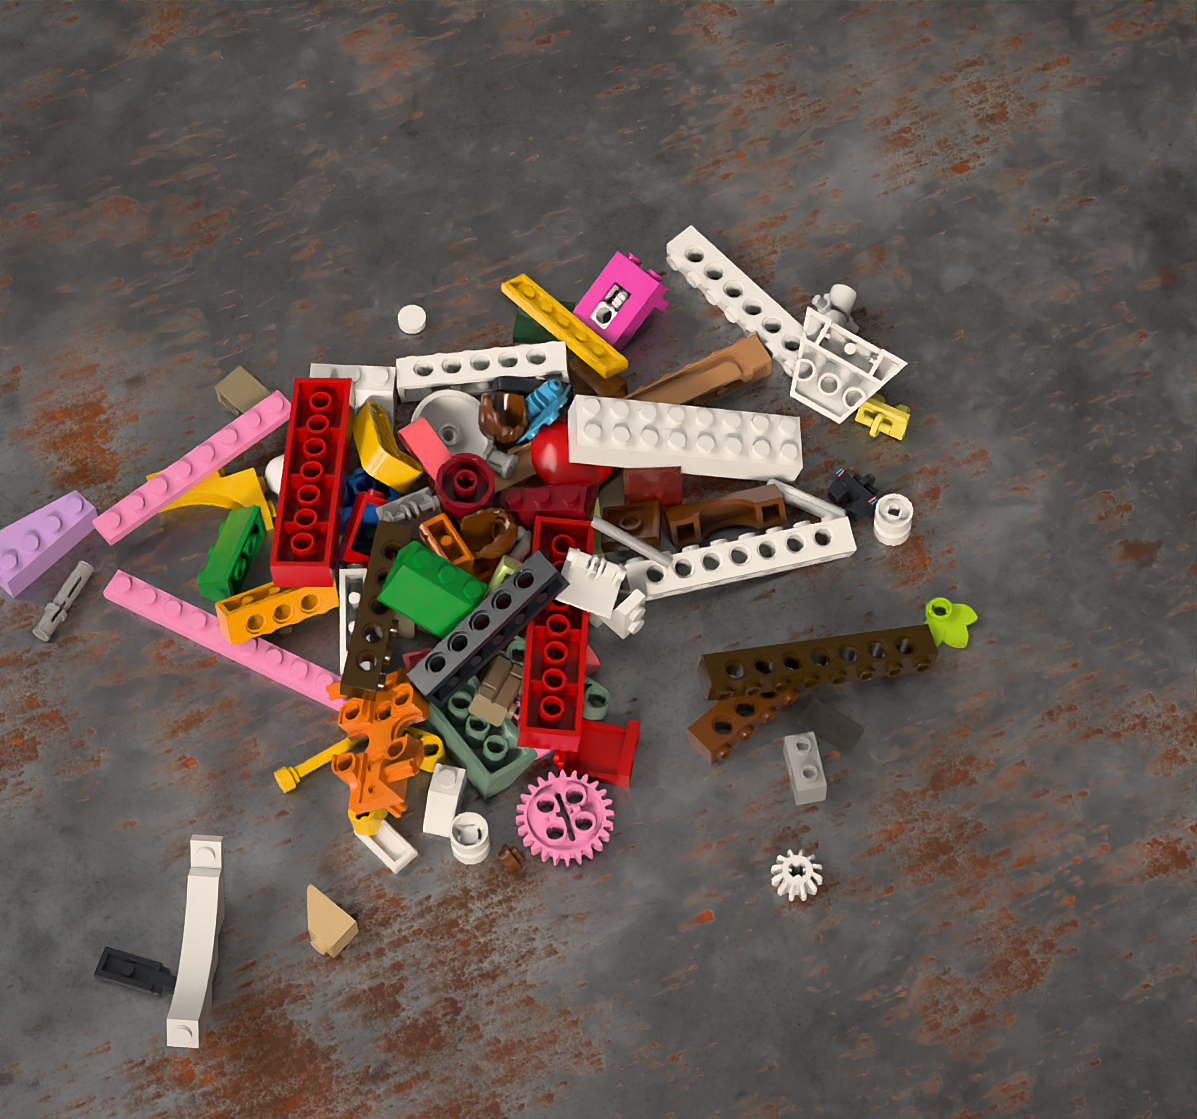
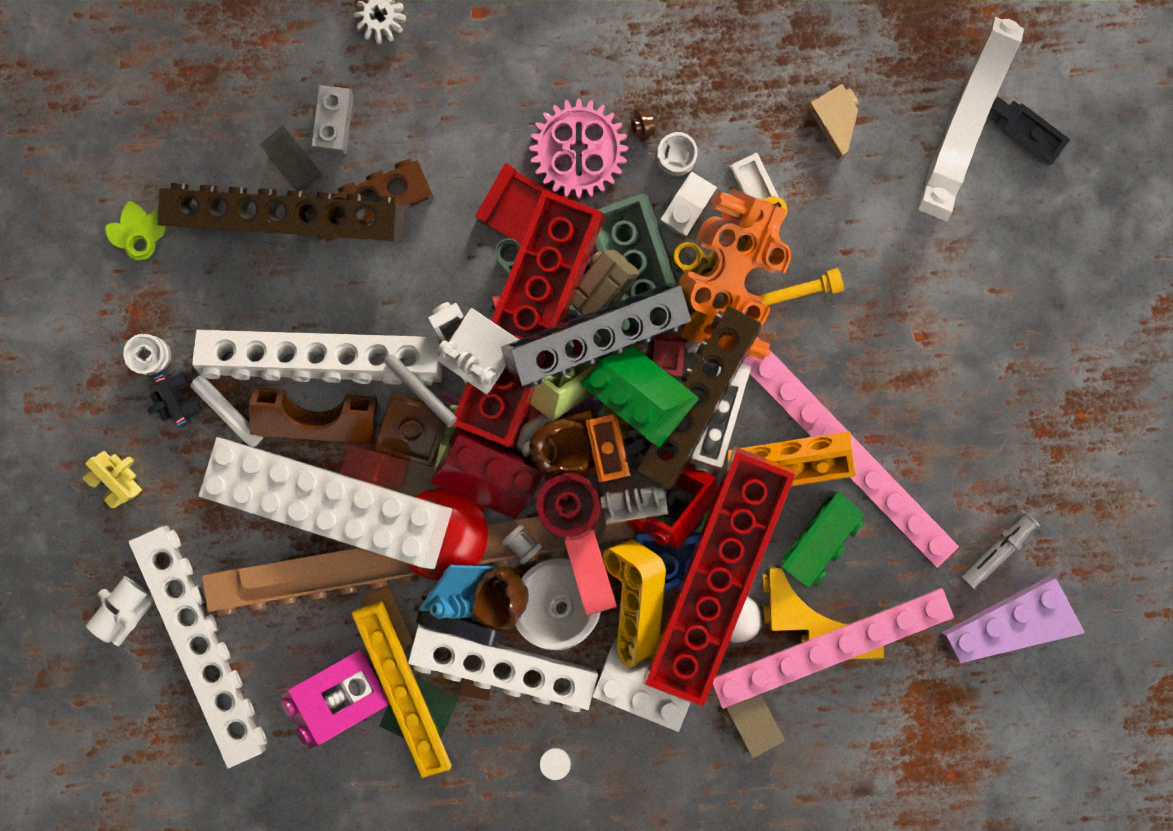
camera: 165 degrees left, 25 degrees up
white wedge [790,307,908,424] -> none

